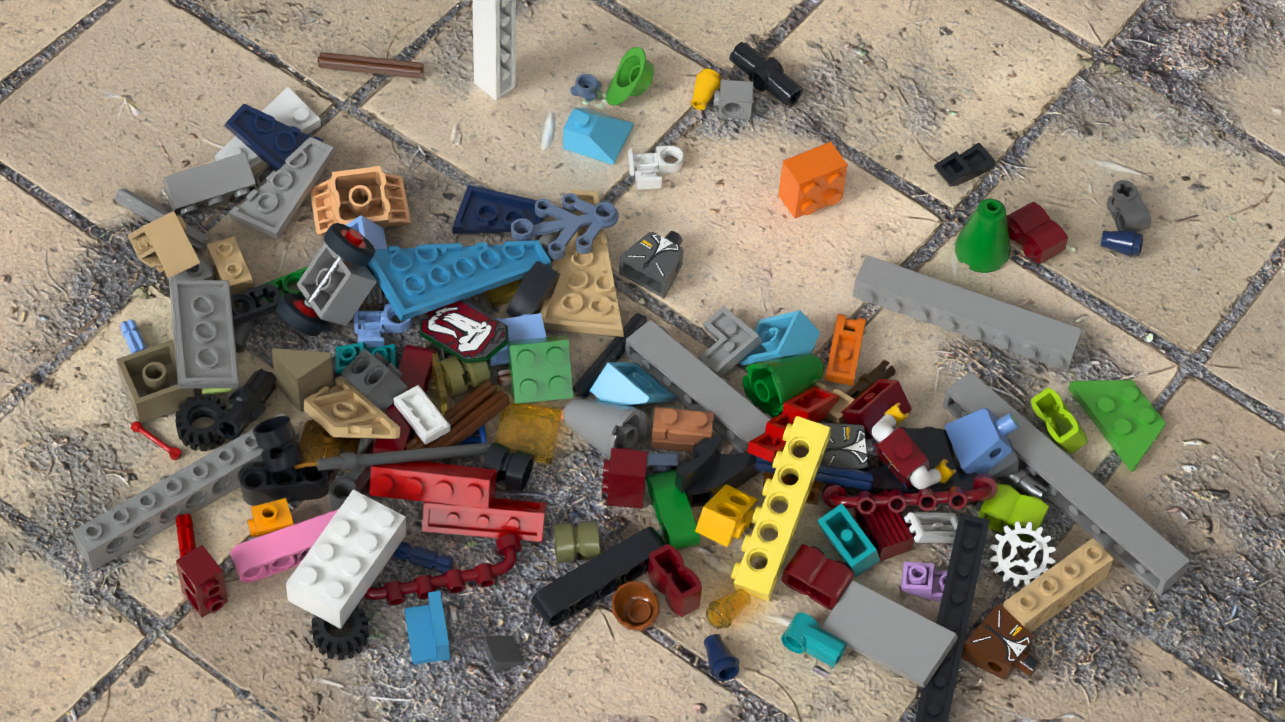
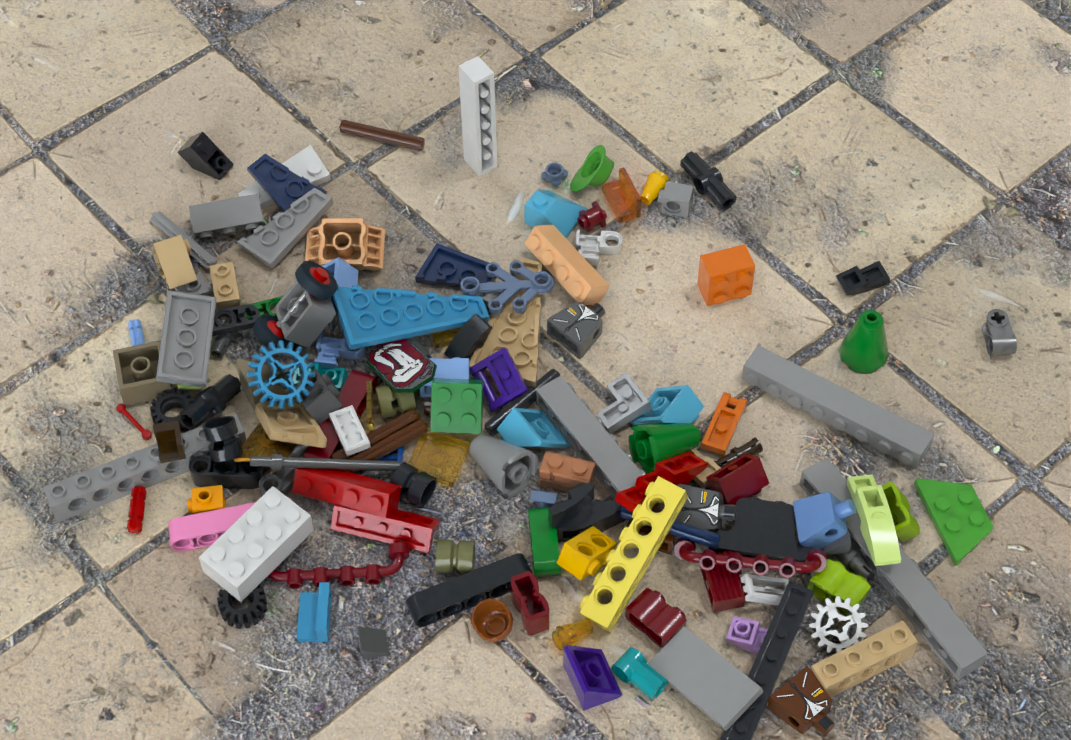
camera: 15 degrees right, 0 degrees up
dark red brick [176,545,228,617] -> none
dark blue axle [394,541,454,574] -> none
dark red brick [602,448,648,509] -> none
dark blue cone [704,634,740,681] -> none
teal brick [817,503,880,578] -> none
torso [871,403,956,490] -> none
dark red brick [1007,202,1068,264] -> none
dark blue cone [1101,230,1143,258] -> none
none -> dark brown panel [153,420,186,463]
none -> black slope [177,132,234,180]
none -> dark azure gear [246,340,315,409]
none -> dark purple plate [469,347,529,413]
none -> light nougat brick [524,225,610,305]
none -> dark purple slope [563,645,622,711]
none -> dark red brick [577,201,607,232]
none -> clear orange panel [602,167,642,223]
none -> yellowish green slope [846,474,901,566]

